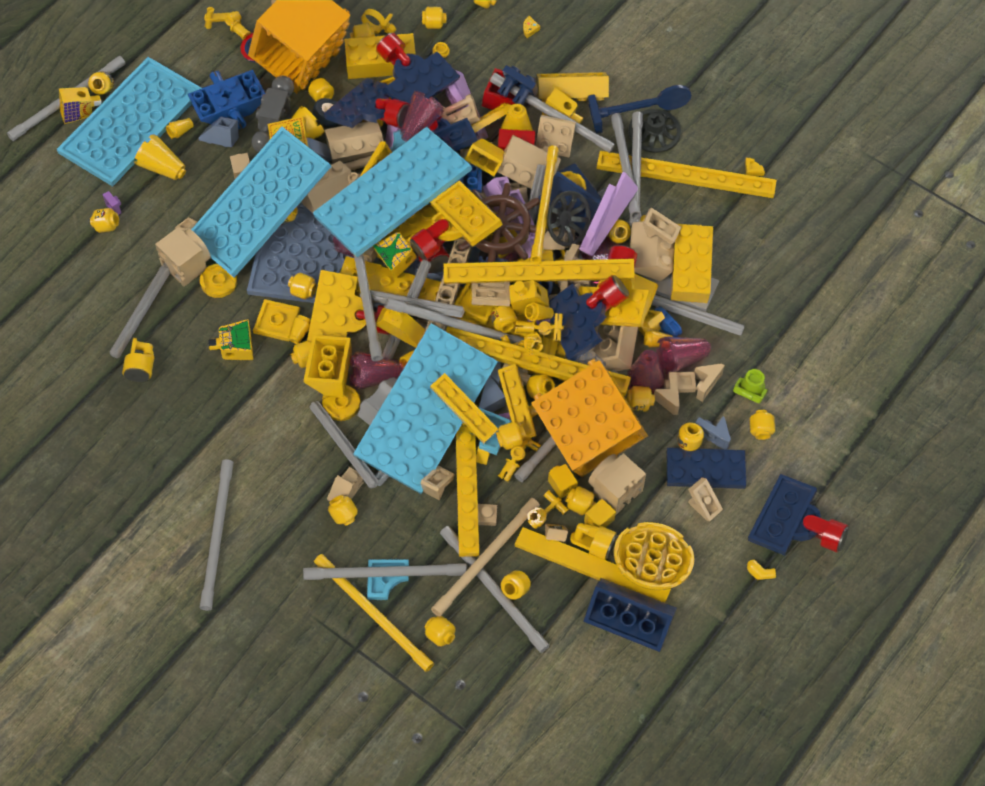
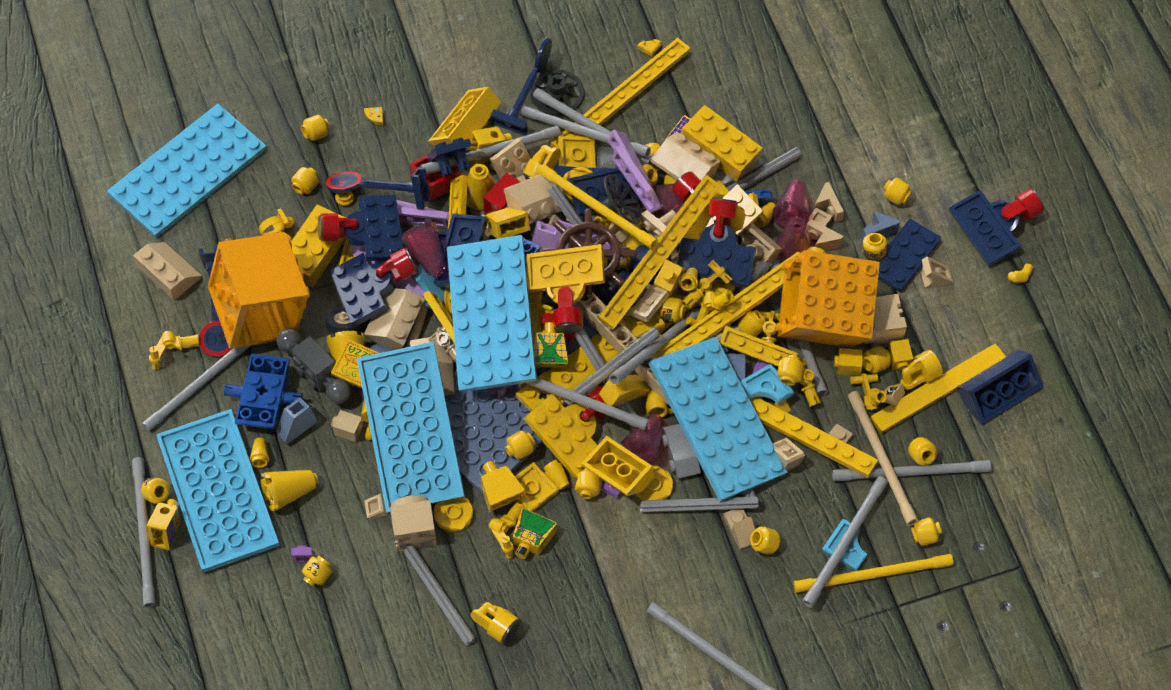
camera: 55 degrees left, 0 degrees up
yellow head [308,78,334,102] -> none
yellow plate [430,373,498,444] -> none
tan plate [439,94,480,124] -> none
yellow brick [614,522,694,590] -> none
tan slope [643,208,681,244] -> none
lime piece [733,369,768,403] -> none
none -> light grey piece [142,345,251,432]
none -> dark blue piece [326,167,431,209]
none -> yellow torso [480,461,525,512]
none -> yellow pin [489,502,524,559]
none -> yellow piece [523,145,561,178]
none -> yellow tile [558,136,596,168]

